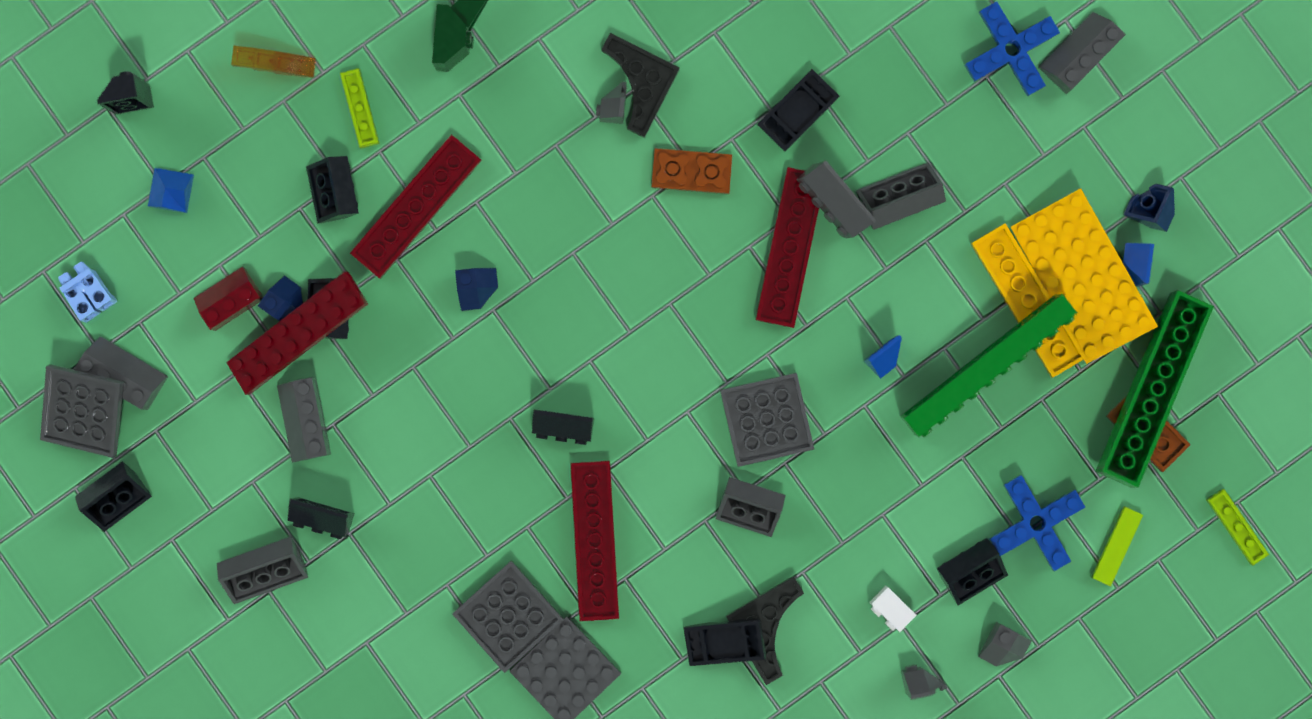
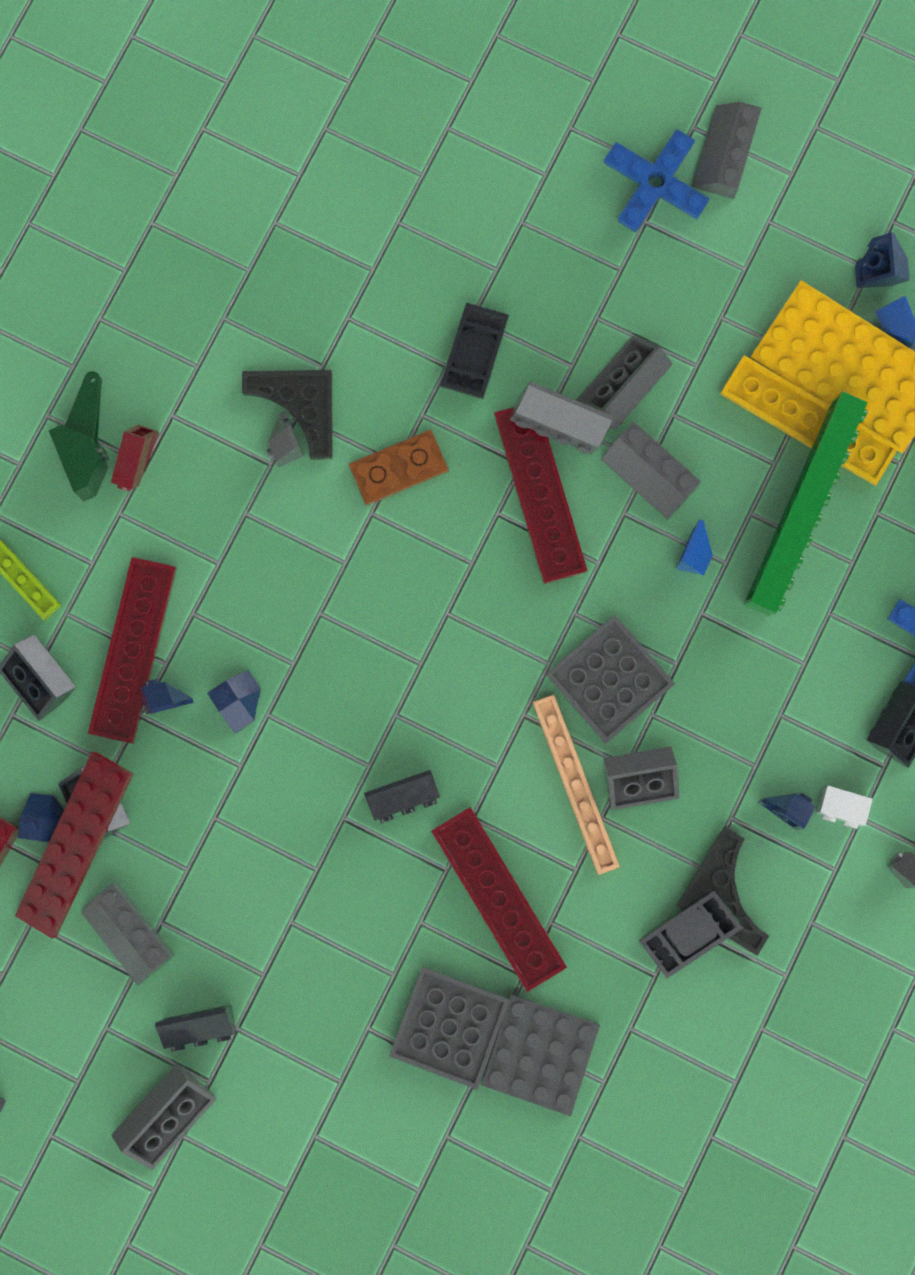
camera: 25 degrees left, 5 degrees down
none -> dark red slope [111,425,159,491]
none -> dark blue slope [140,679,194,714]
none -> light nougat tile [533,694,620,875]
none -> dark grey slope [601,421,701,520]
none -> dark blue slope [758,793,815,830]

